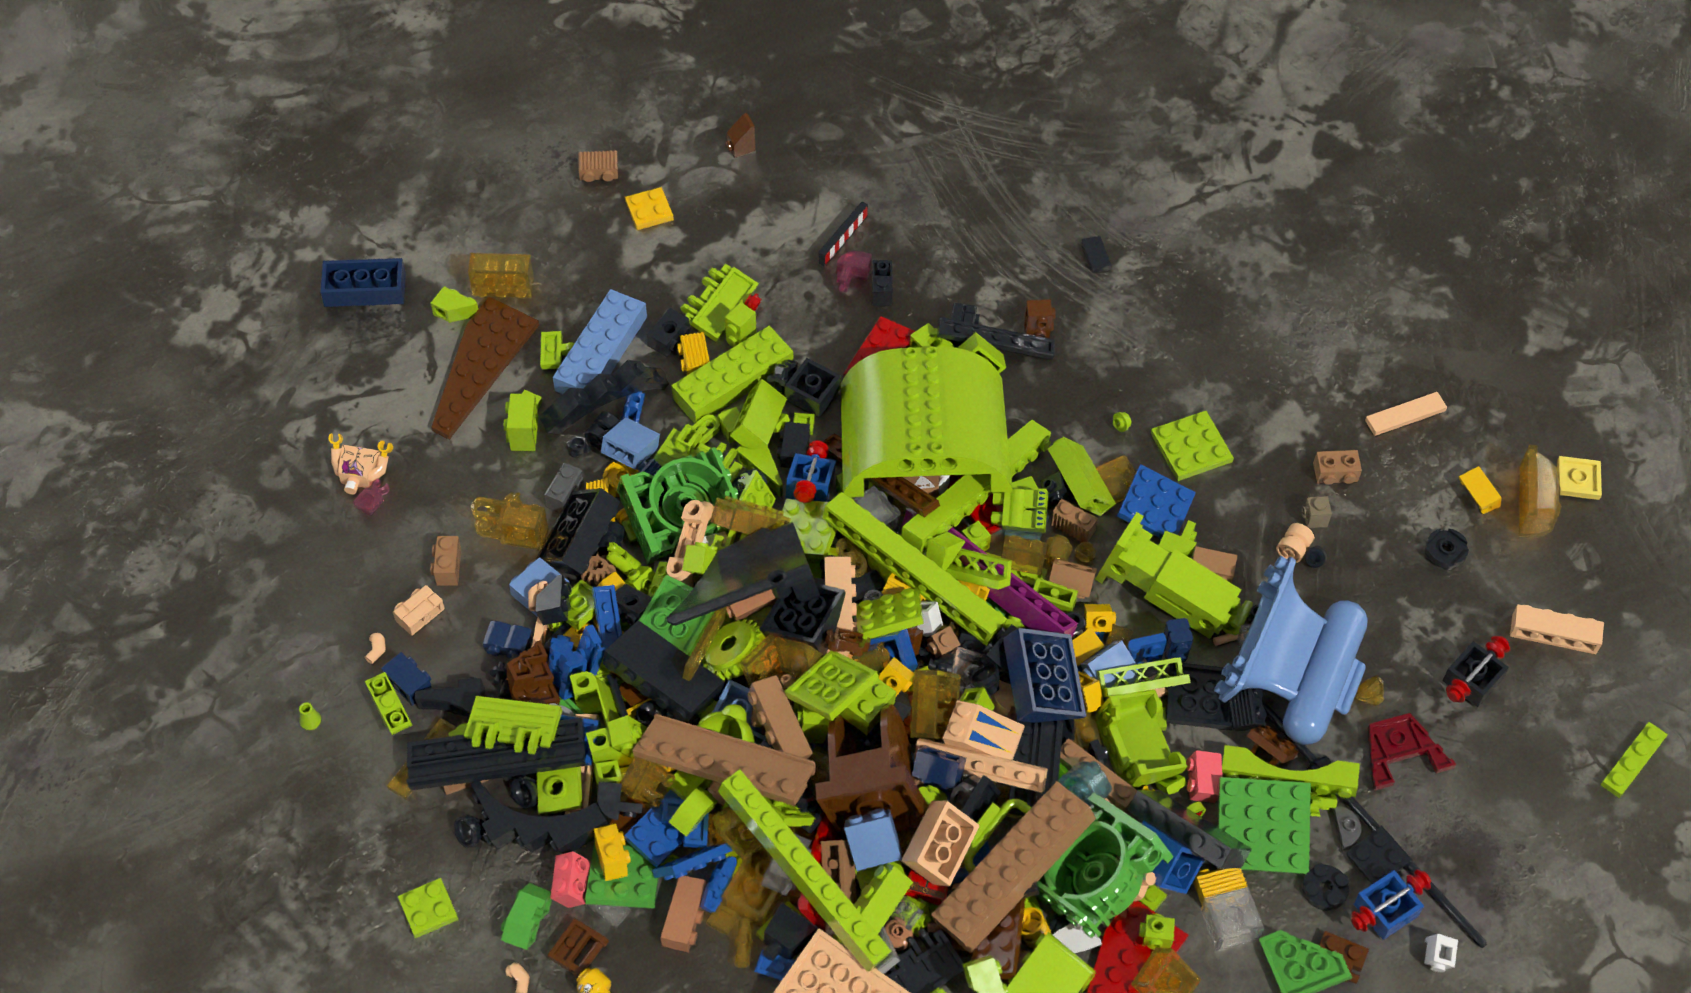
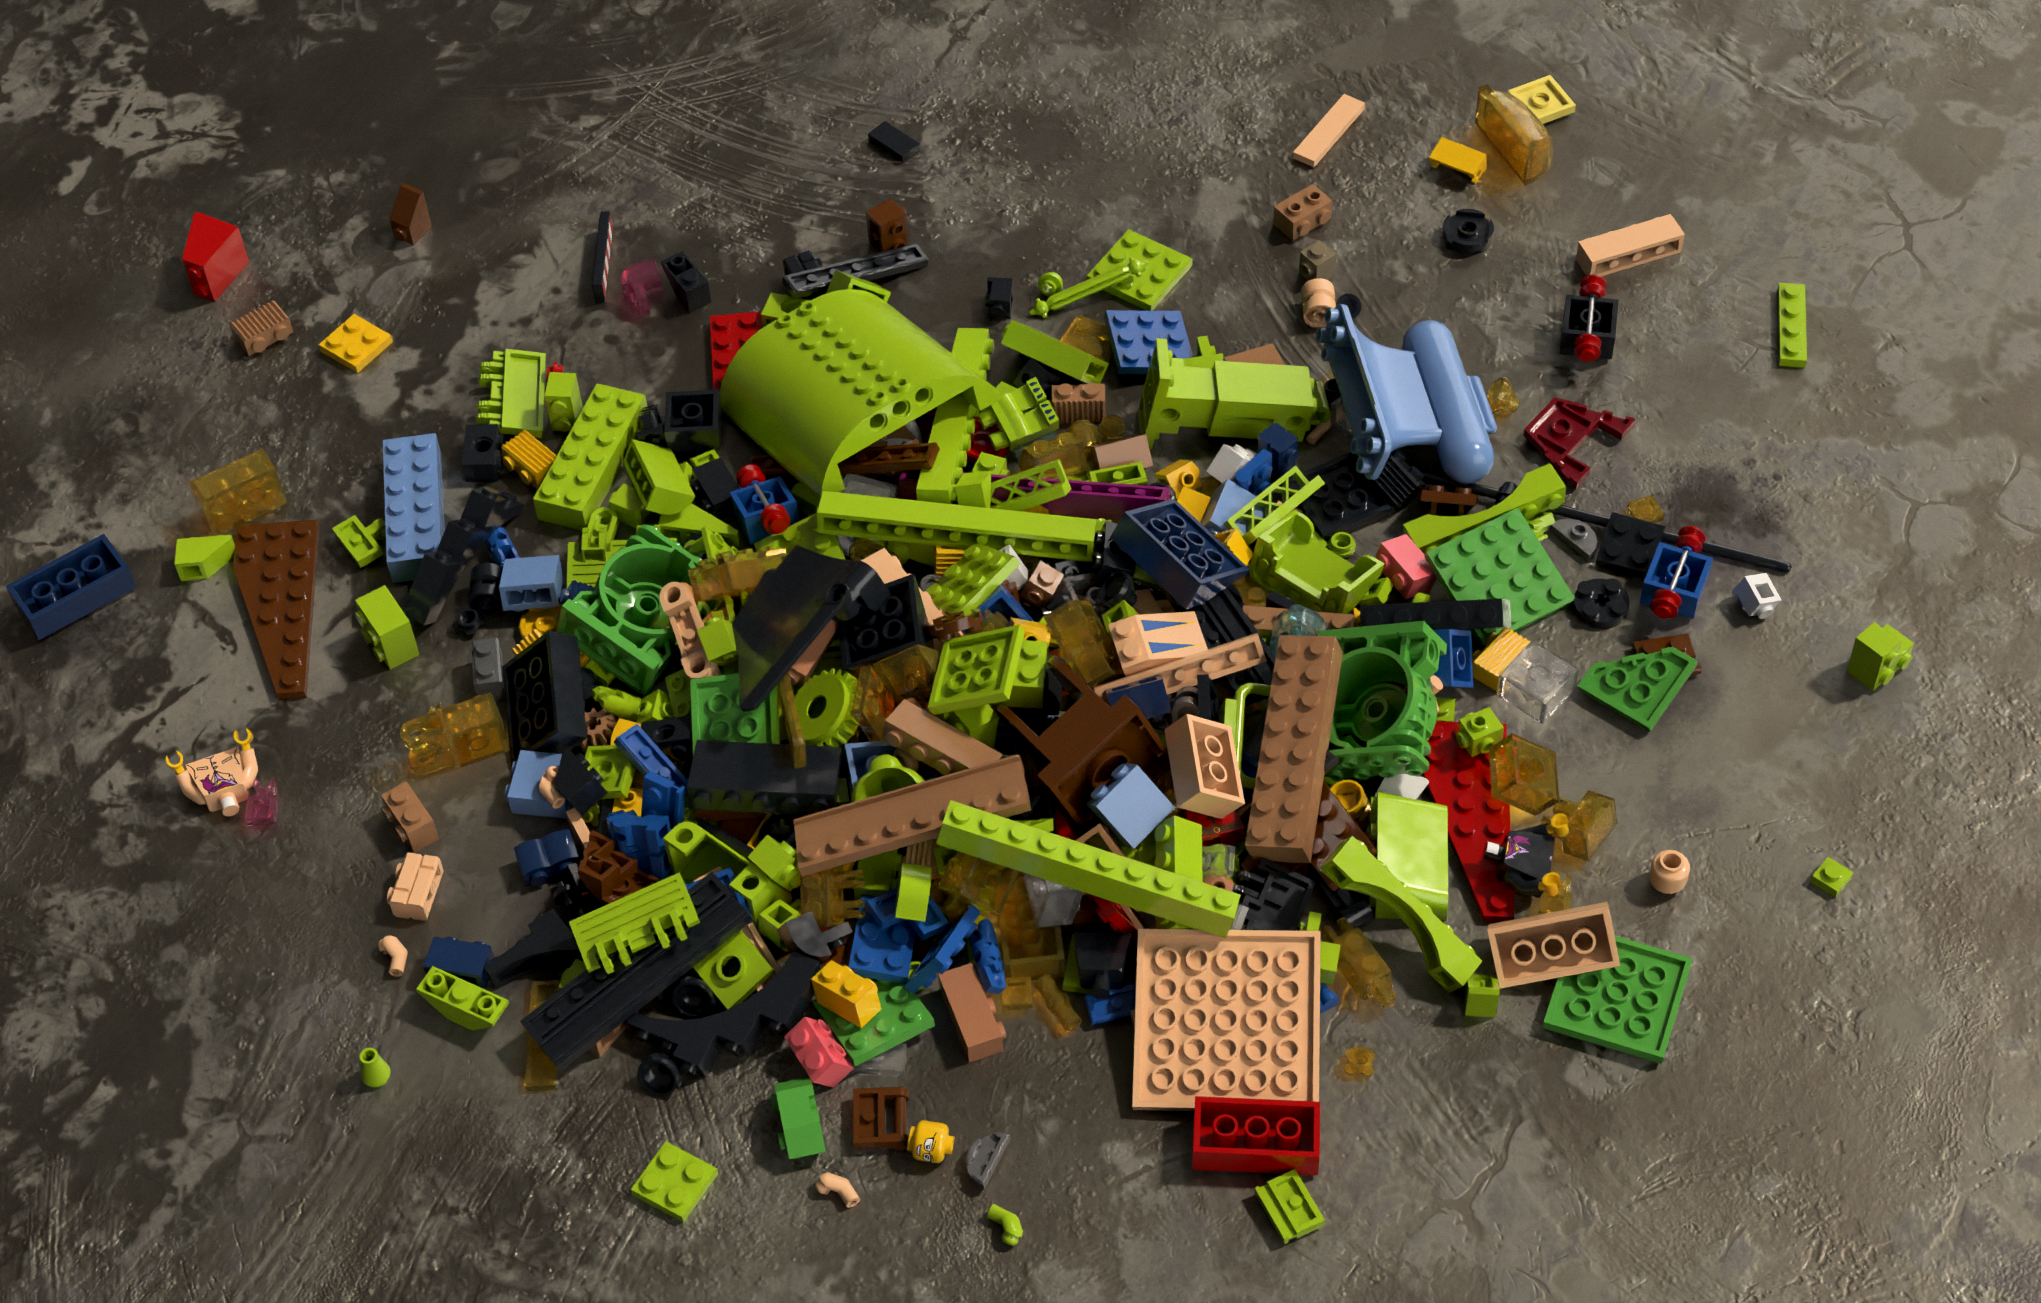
camera: 30 degrees left, 5 degrees down
none -> red slope [182,212,249,302]
none -> black brick [985,277,1014,319]
none -> lime wheel [1029,257,1148,319]
none -> white brick [1206,444,1257,483]
none -> lime plate [1328,532,1356,558]
none -> clear yellow tile [1627,495,1665,523]

